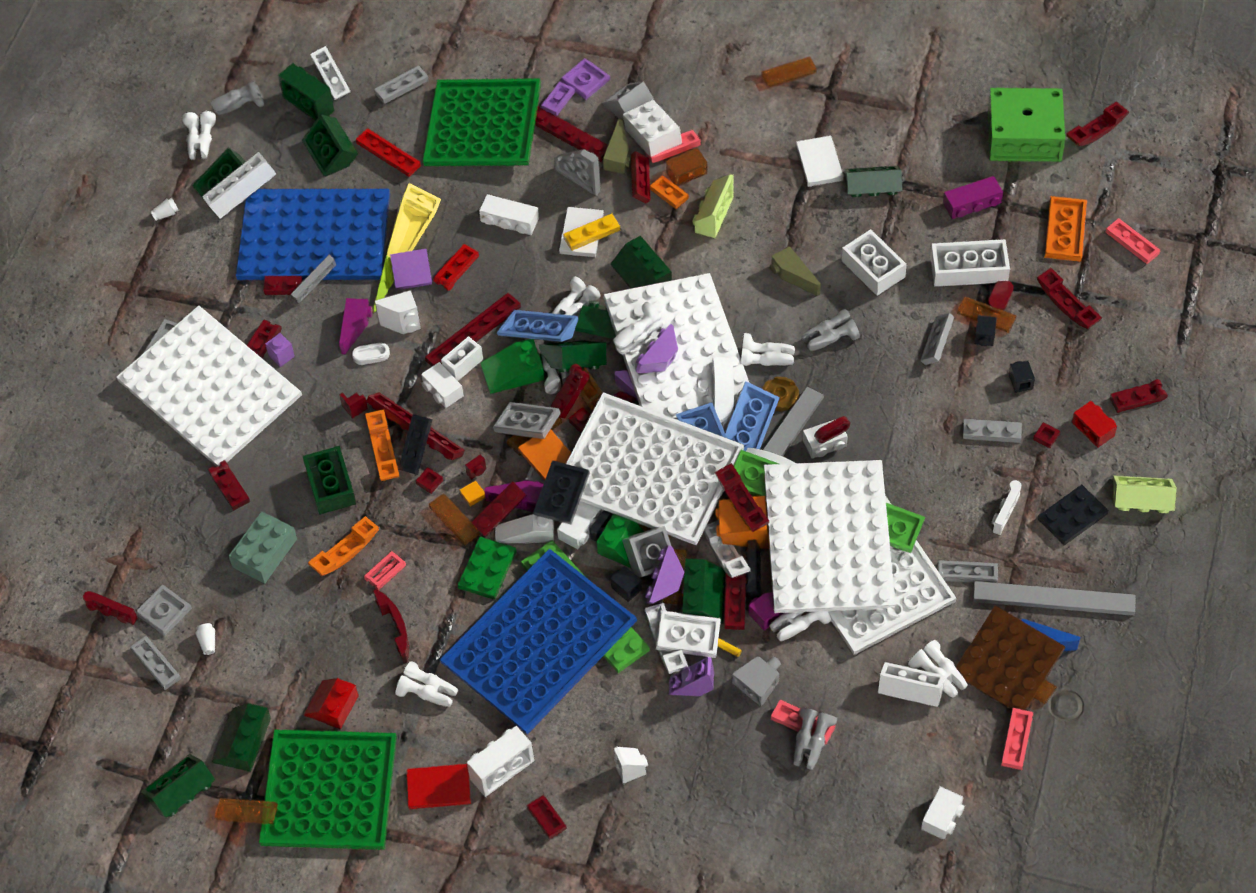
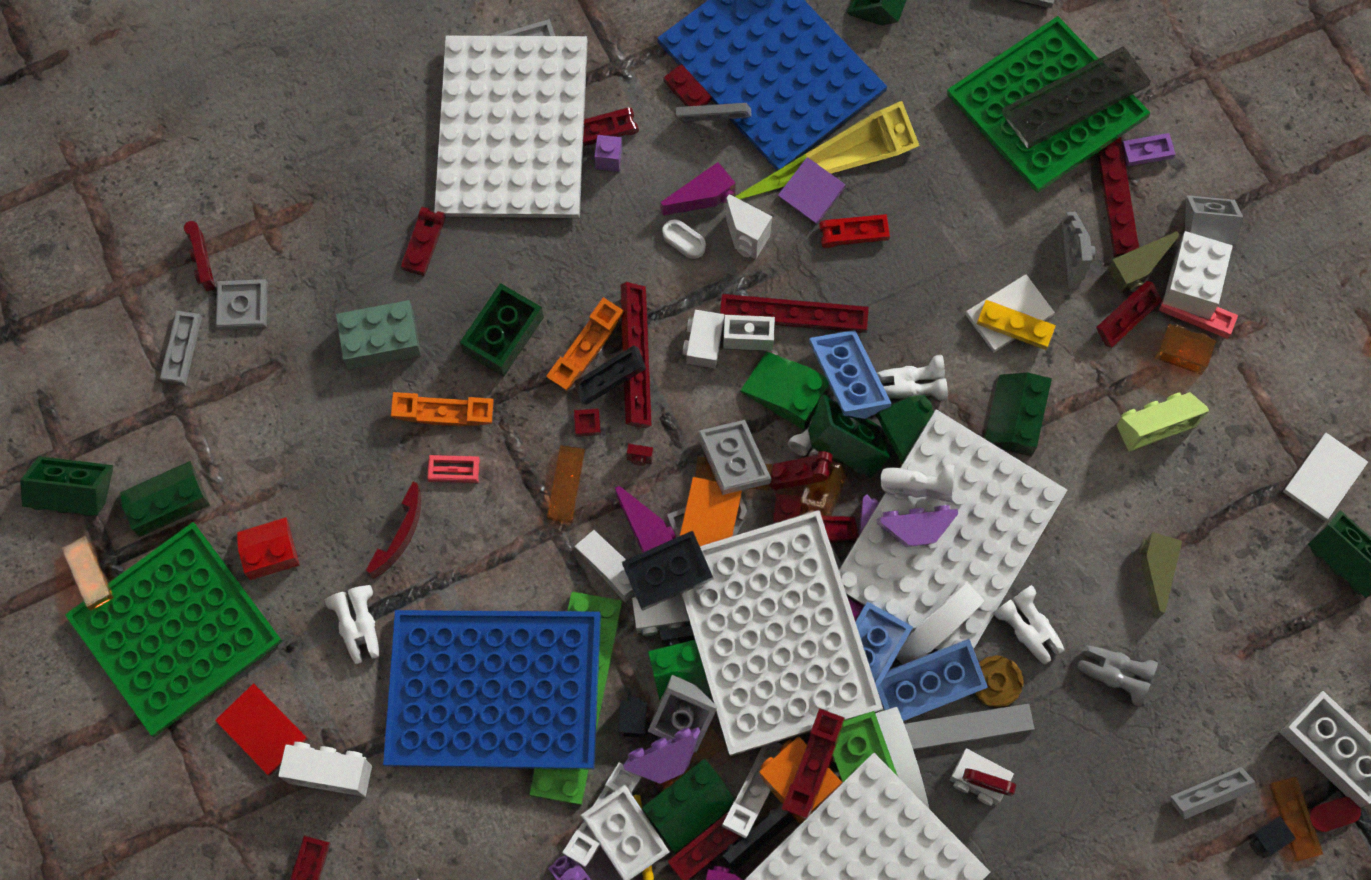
camera: 45 degrees right, 15 degrees up
white cone [195,623,215,655] -> none
dark red panel [339,392,368,419] -> none
red plate [356,128,421,177] -> none
green plate [458,537,517,600] -> none
light orange tile [460,481,485,507] -> none
dark red plate [471,481,527,537] -> none
white brick [479,194,539,235] -> none
medium lavender tile [561,58,610,100] -> none
orange plate [650,175,689,209] -> none
white brick [842,229,907,296] -> none
none -> clear smoke plate [1002,46,1151,149]

